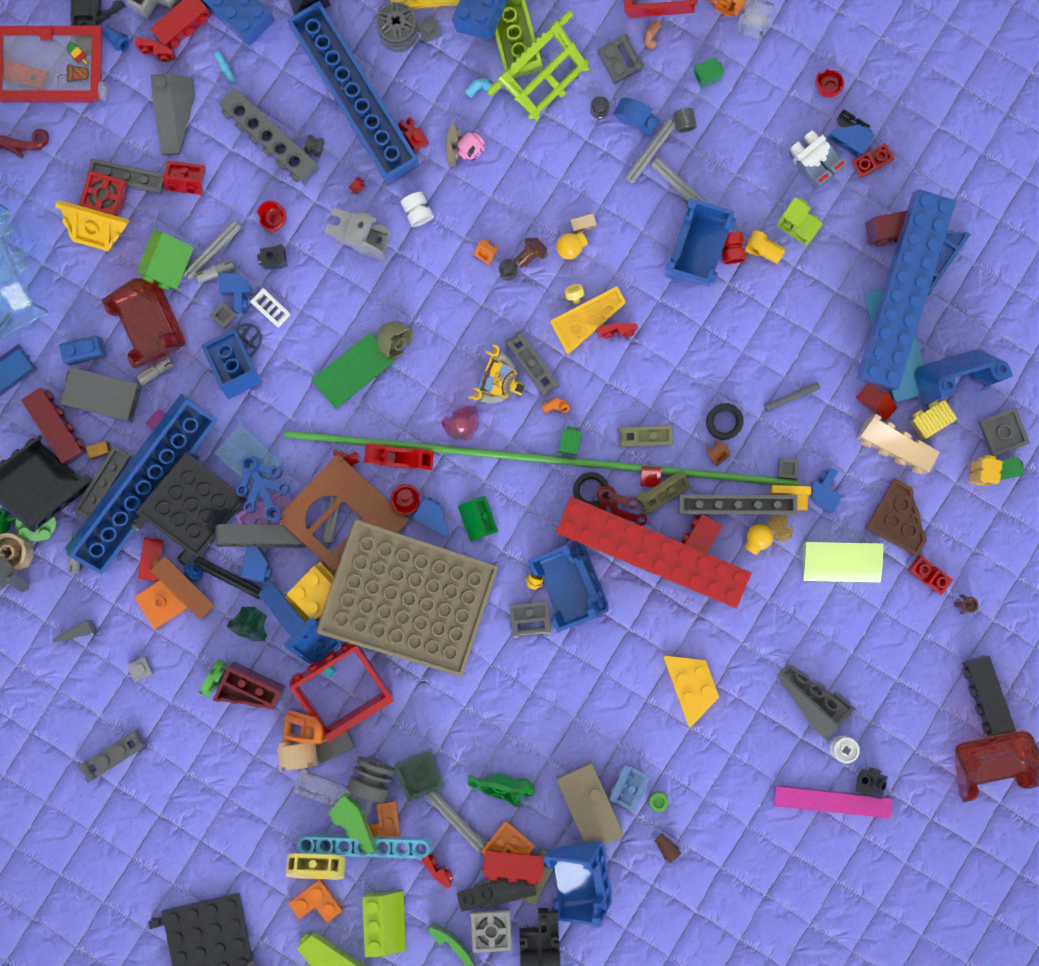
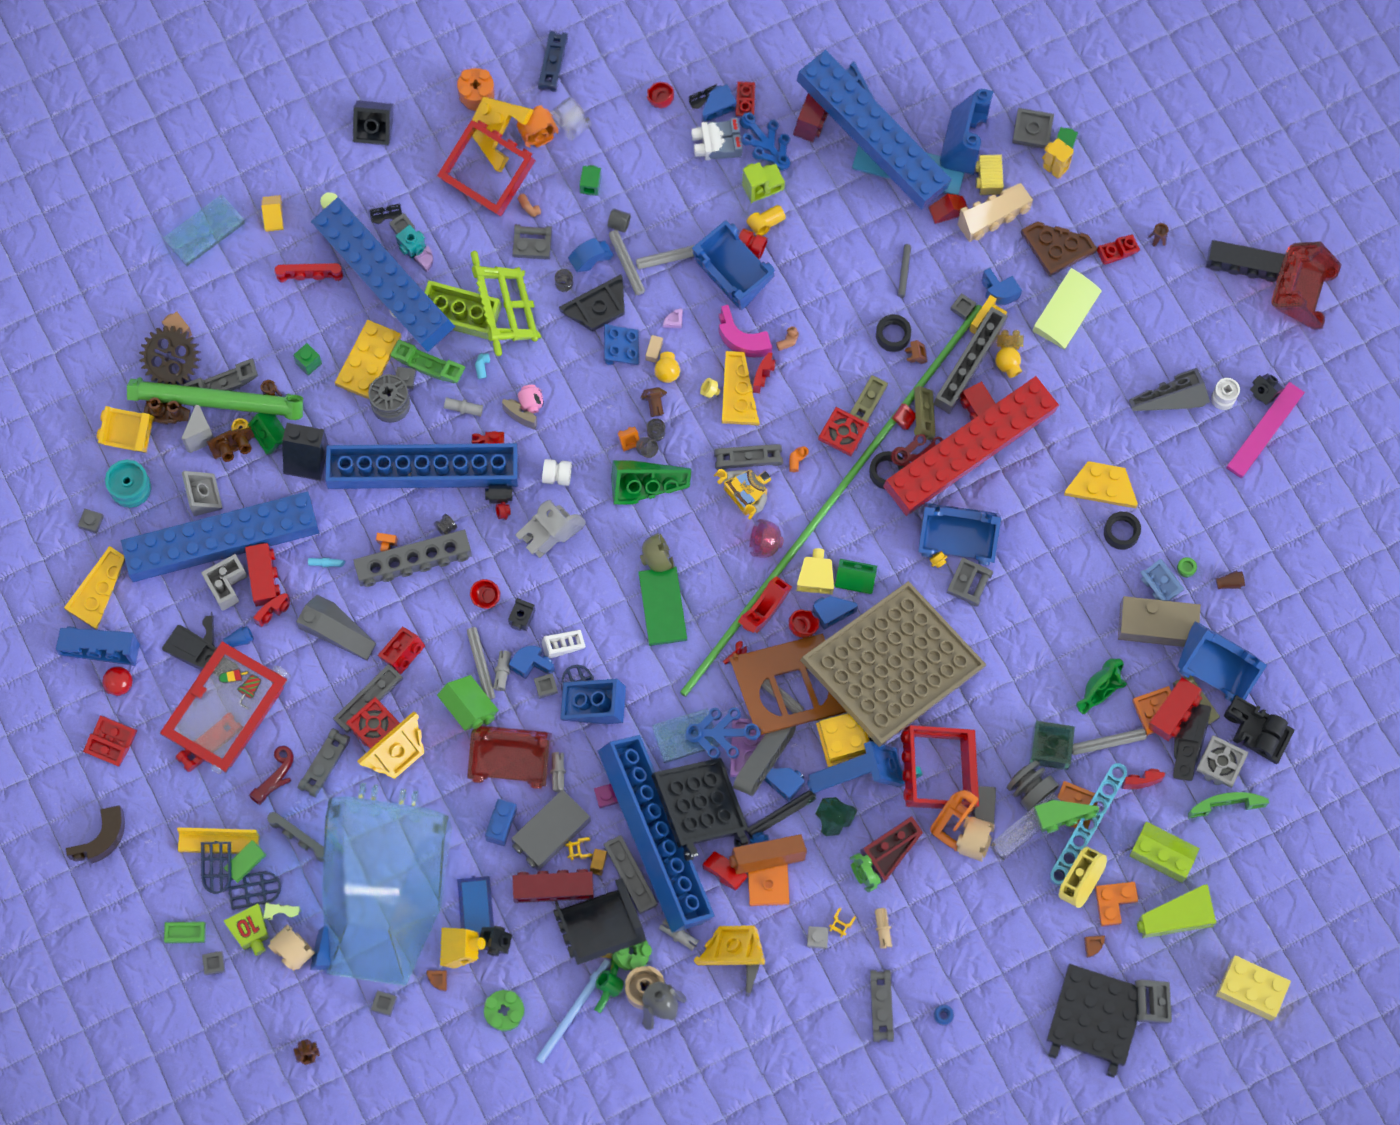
camera: 65 degrees left, 15 degrees down
green brick [558,426,582,456] -> none
none -> dark grey plate [297,728,351,797]
none -> orange tile [376,533,398,552]
none -> bright green slope [390,340,465,383]
none -> light grey pin [444,397,483,417]
none -> black brick [485,484,513,504]
none -> black wing [559,274,625,332]
none -> yellow piece [565,837,593,860]
none -> blue hinge [604,324,639,365]
none -> green wedge [611,460,691,504]
none -> clear smoke wheel [636,437,658,458]
none -> lavender tile [663,309,683,328]
none -> yellow wing [694,925,765,965]
none -> dark pink arch [718,305,772,358]
none -> blue plant [739,113,791,171]
none -> nougat arm [776,326,799,351]
none -> light yellow torso [796,548,834,595]
none -> red piece [818,407,869,457]
none -> yellow piece [829,907,856,938]
none -> tan axle [875,908,893,949]
none -> blue plate [934,1005,954,1025]
none -> dark orange tile [1084,935,1105,958]
none -> black tyre [1104,511,1141,550]

